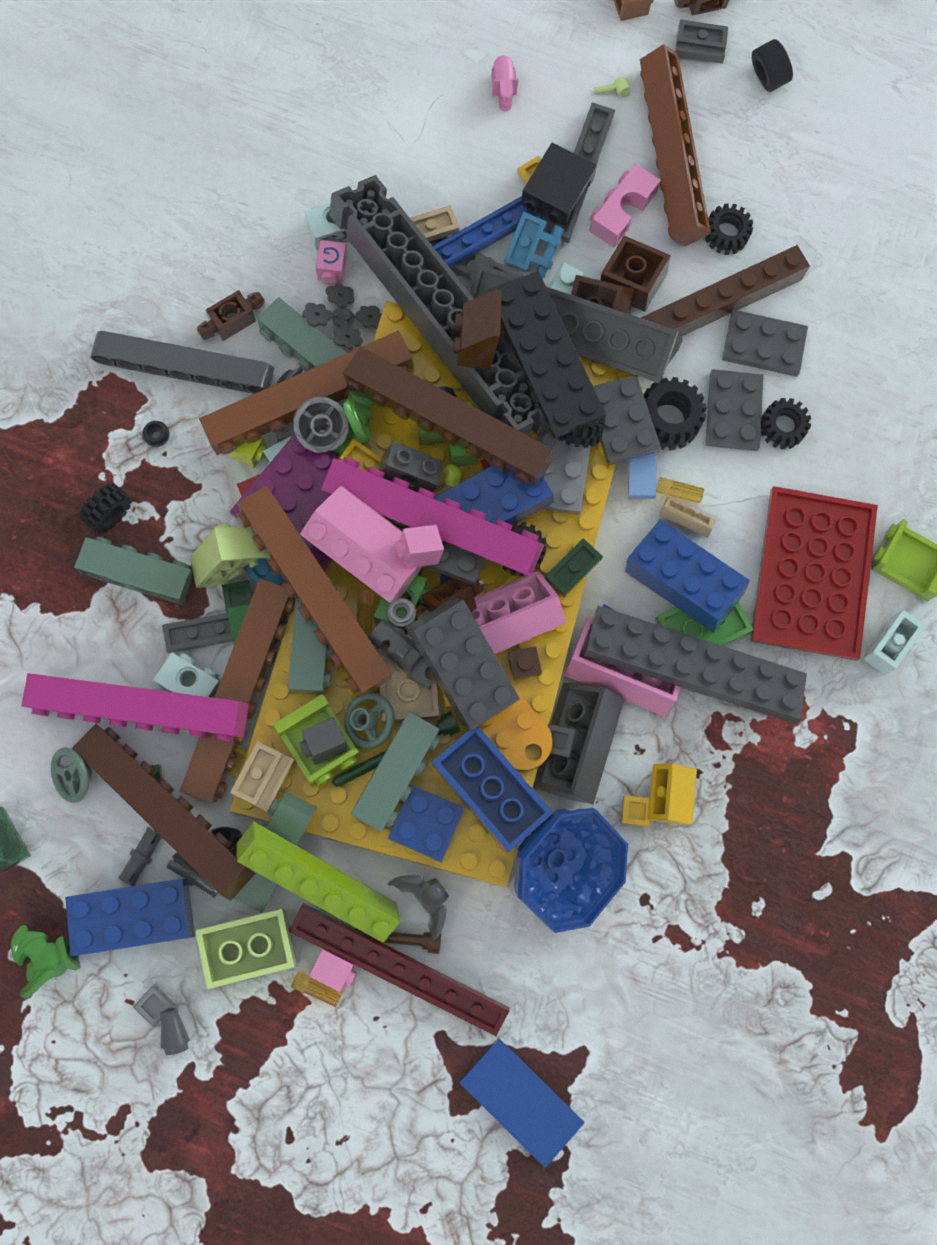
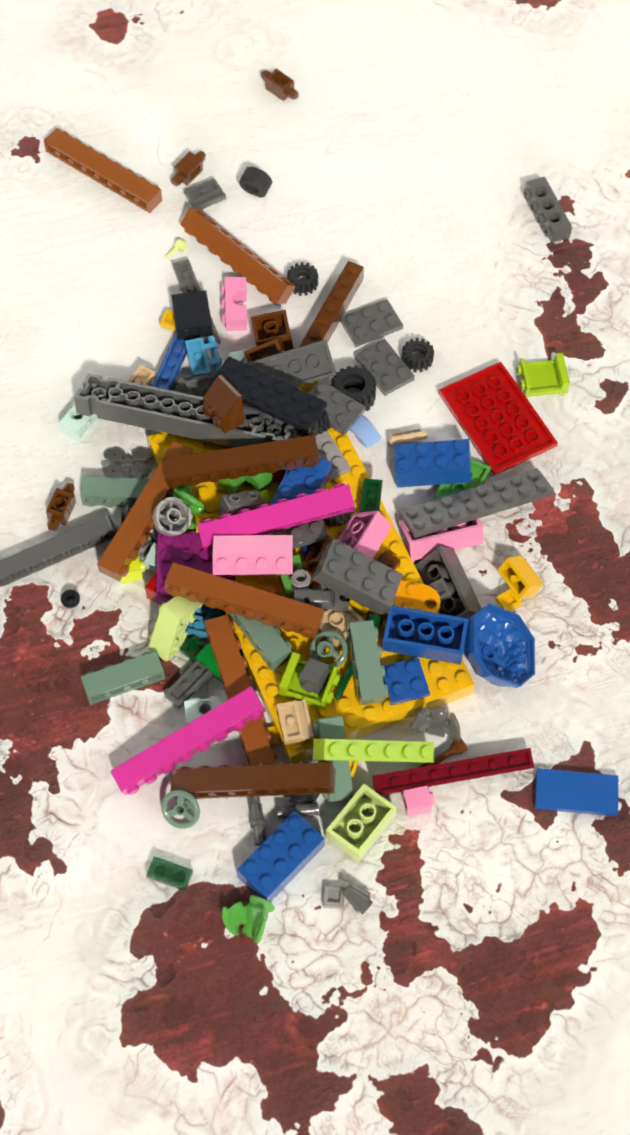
camera: 30 degrees left, 15 degrees down
black tyre [79,483,132,534] -> none
clear yellow piece [291,971,343,1007] -> none
bright pink brick [316,240,347,284] -> none
bright pink brick [396,525,444,569] -> none
bright pink arm [491,55,518,111] -> none
clear yellow piece [656,477,704,503] -> none
light aqua brick [863,610,926,675] -> none

